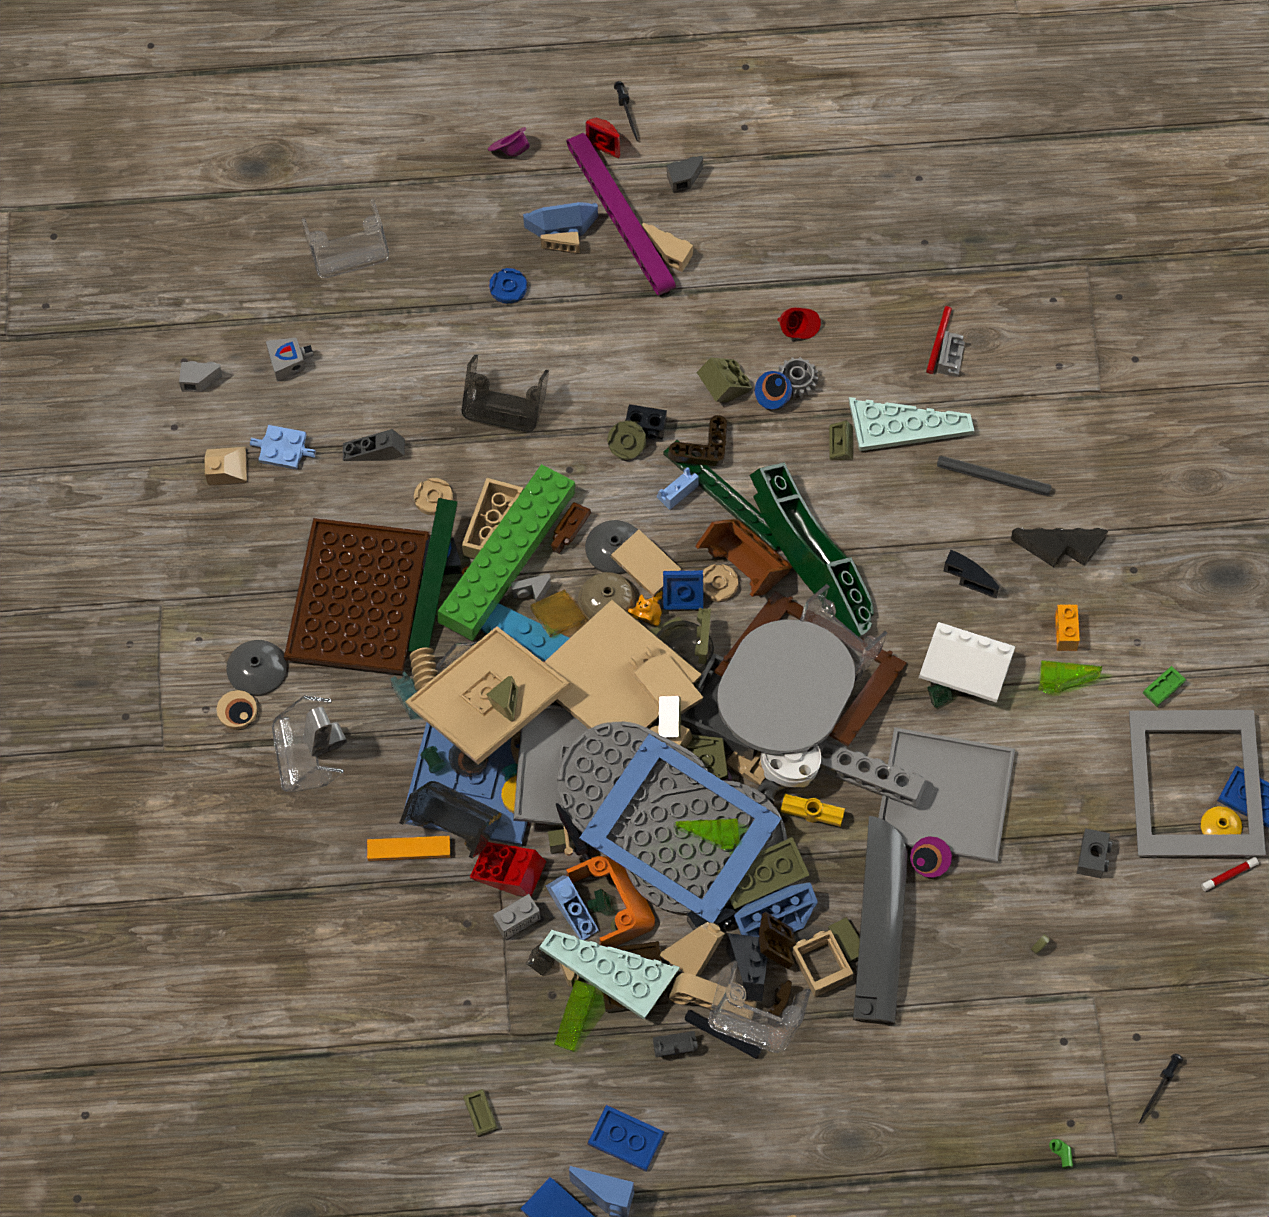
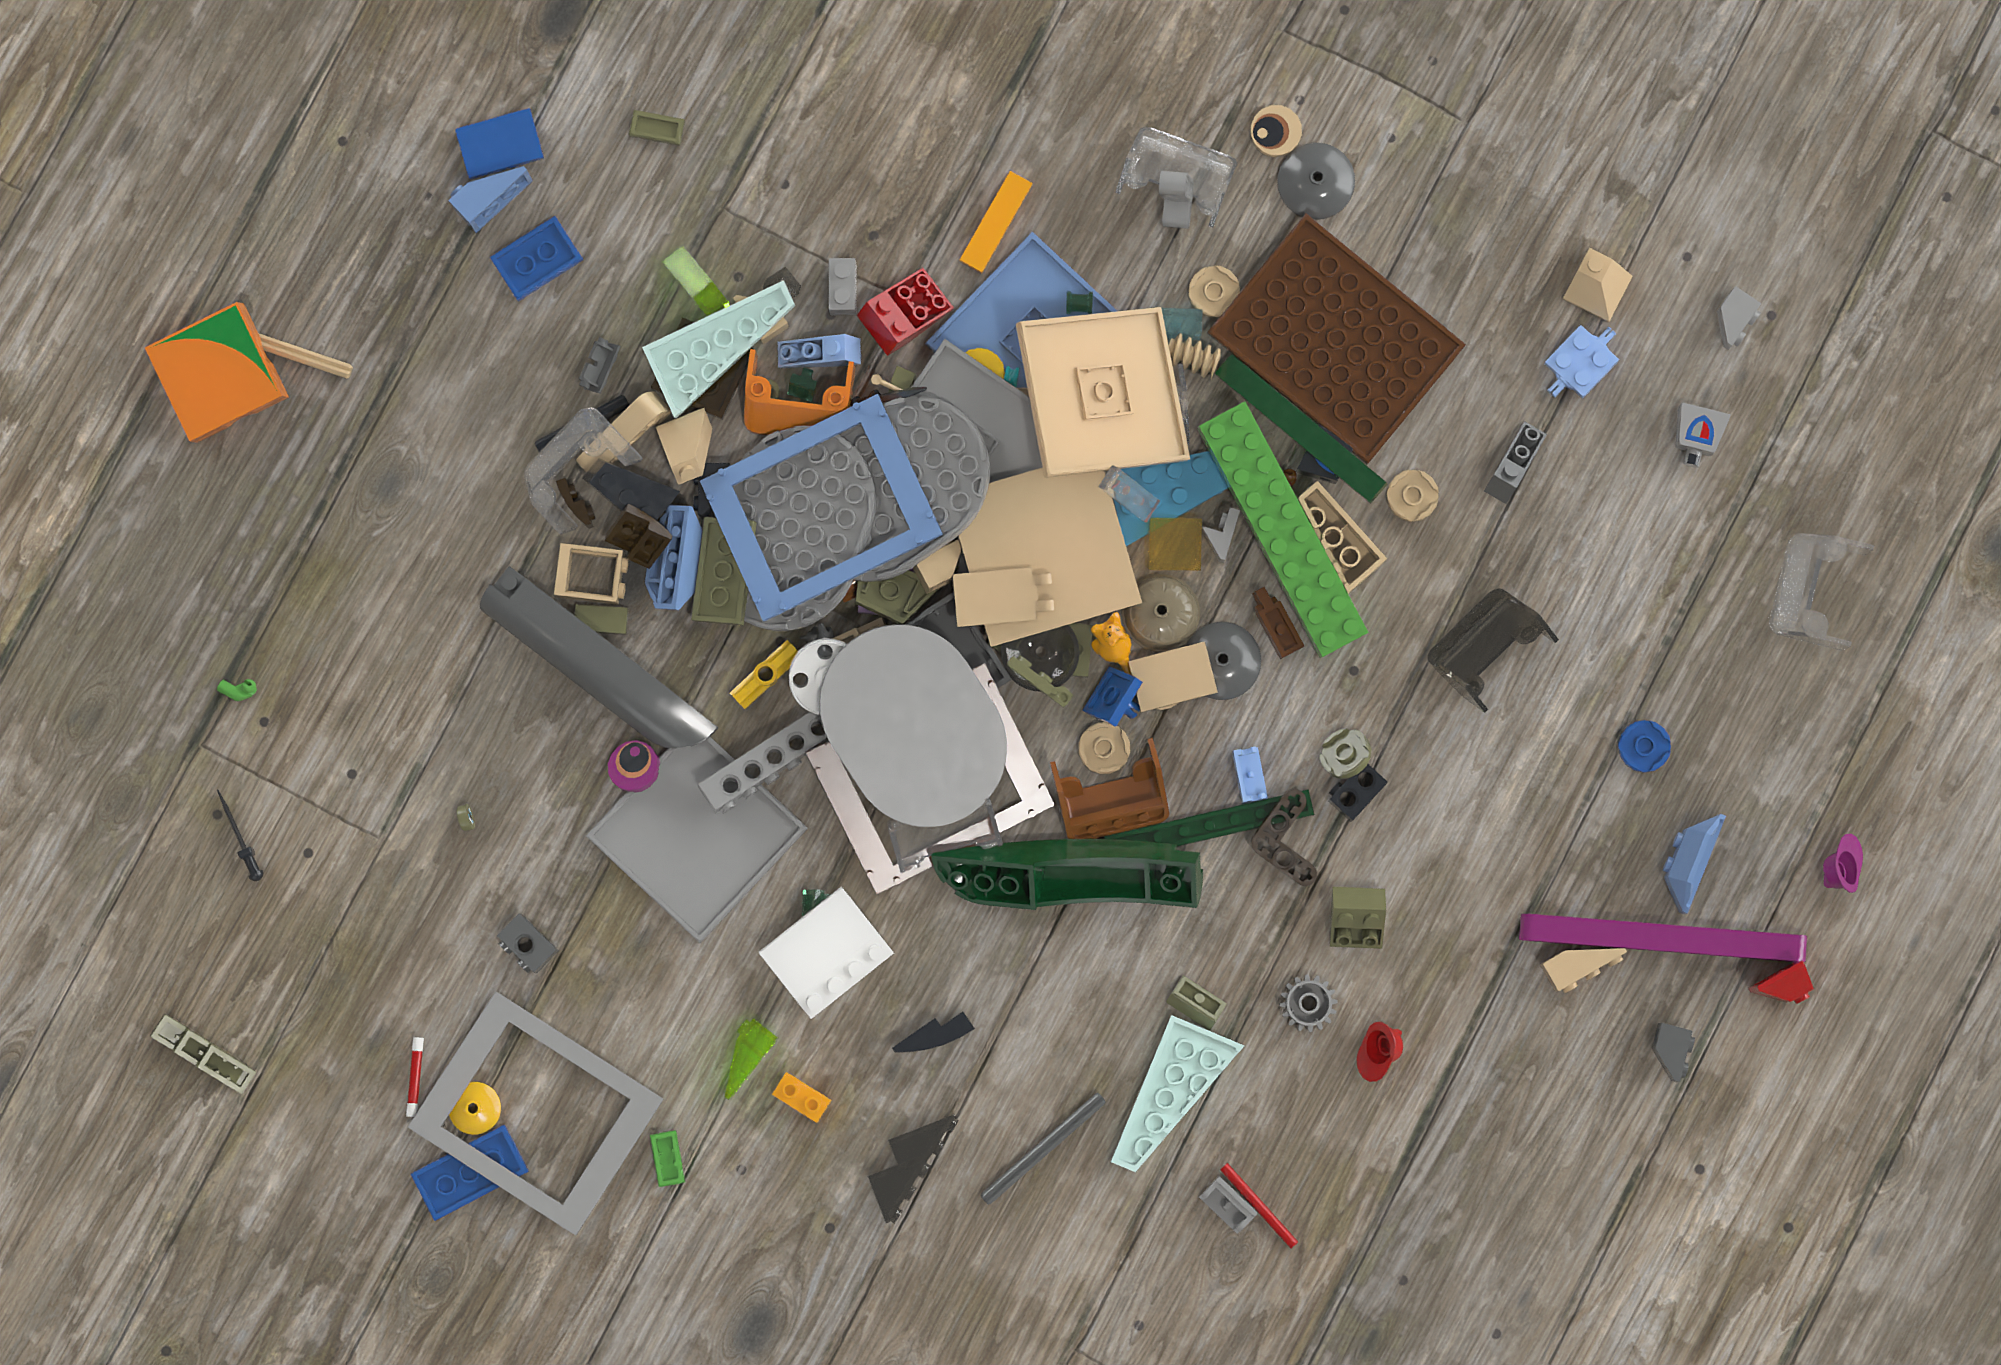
camera: 125 degrees right, 20 degrees up
clear smoke windscreen [399,781,502,858] -> none
olive slope [486,676,519,721] -> none
tan slope [541,232,580,253] -> none
black sword [614,81,638,141] -> none
tile [659,696,681,738] -> none
clear neon green slope [673,819,739,850] -> none
tile [754,371,792,409] -> none
none -> clear tile [1098,465,1160,523]
none -> tan tile [1189,266,1240,318]

